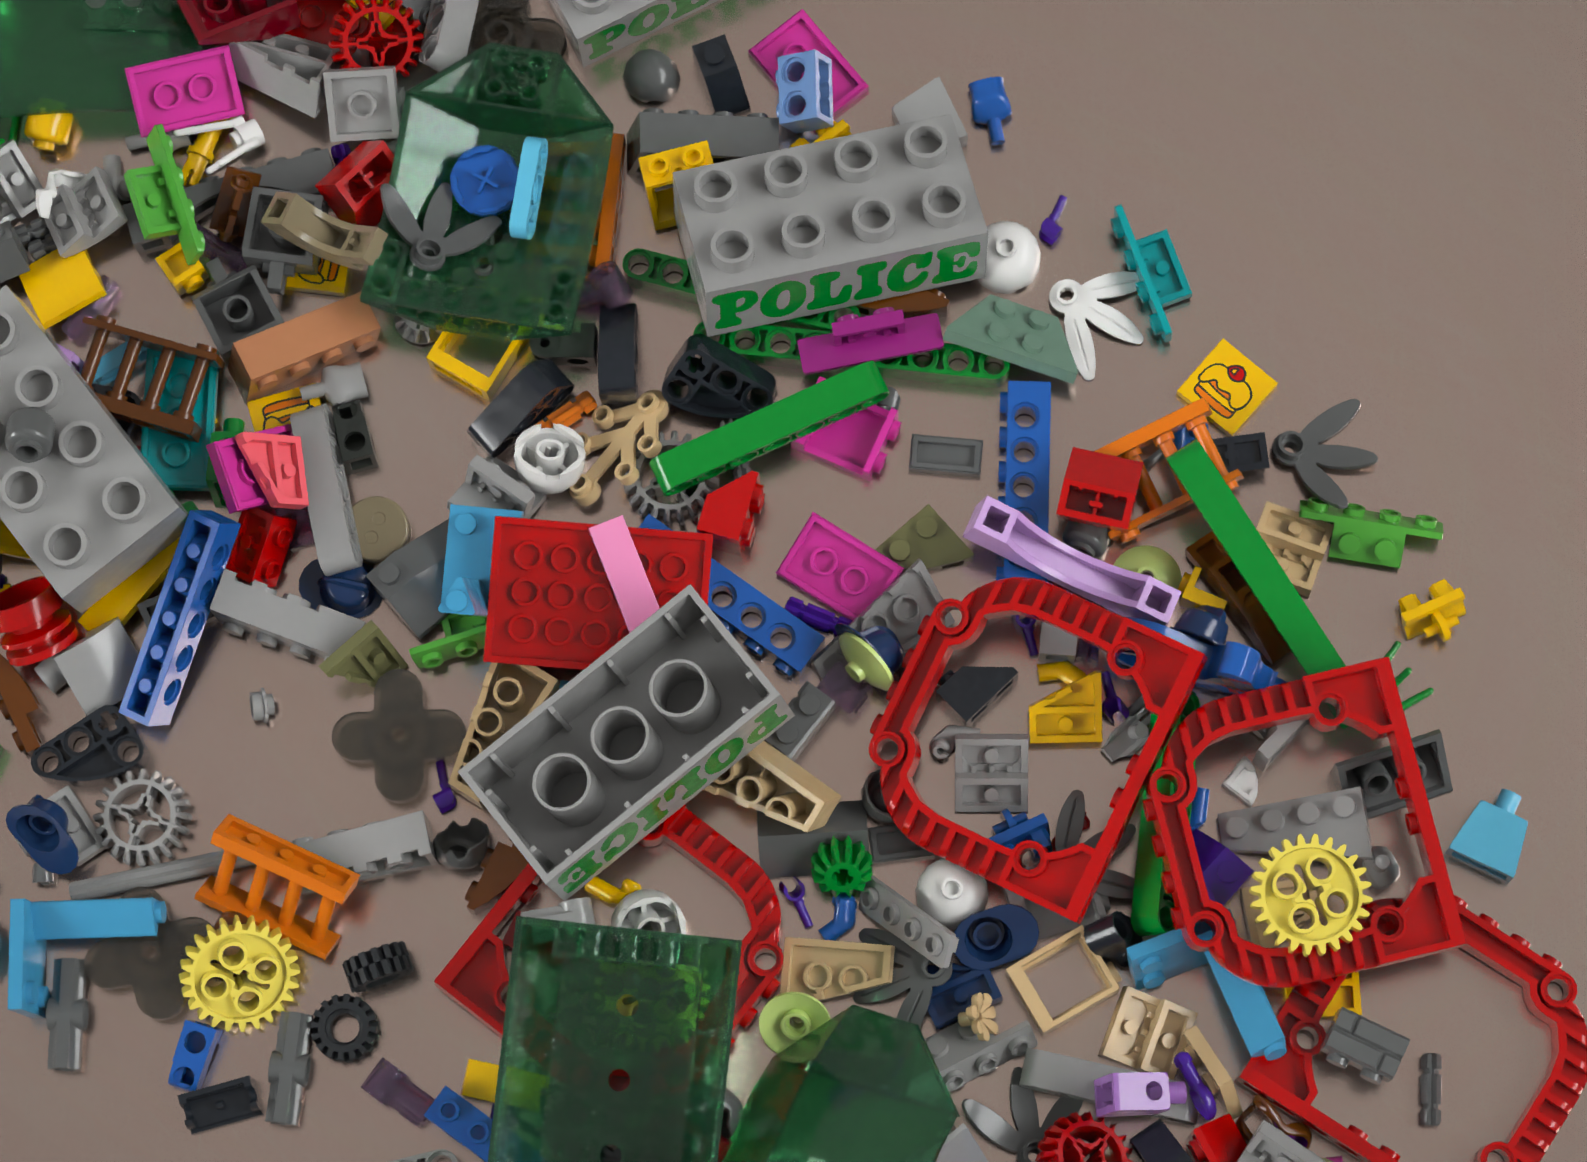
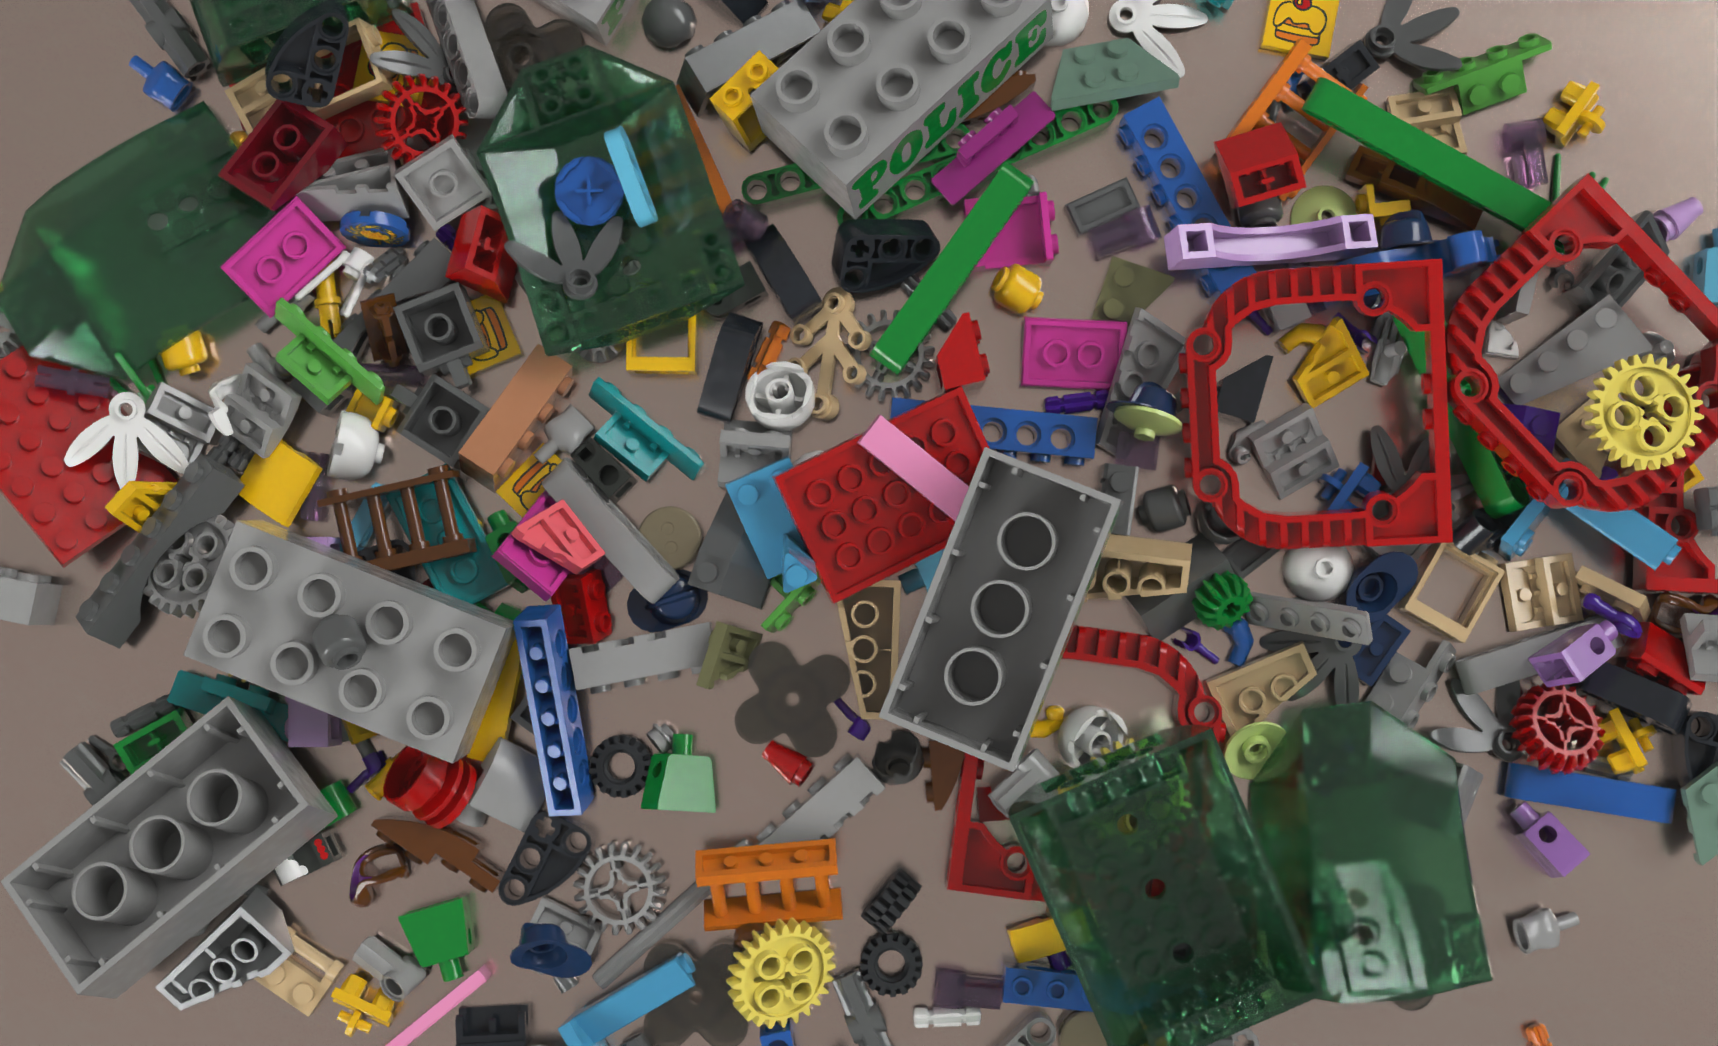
camera: 35 degrees left, 10 degrees up
dark tan arch [261,191,388,270] -> none
tan plant [958,992,998,1041] -> none
none -> white cylinder [327,411,385,480]
none -> tile [340,211,411,248]
none -> dark grey axle [363,247,407,284]
none -> teal bracket [589,377,704,482]
none -> black tyre [589,734,652,798]
none -> torso [641,734,716,813]
none -> red cone [761,740,815,787]
none -> white axle [913,1005,981,1028]
none -> yellow head [991,264,1044,315]
none -> clear purple piece [1088,205,1162,259]
none -> dark grey head [1138,484,1191,533]
none -> clear purple piece [1502,118,1549,189]
none -> dark grey hand [1548,251,1574,288]
none -> lavender cone [1654,197,1703,241]

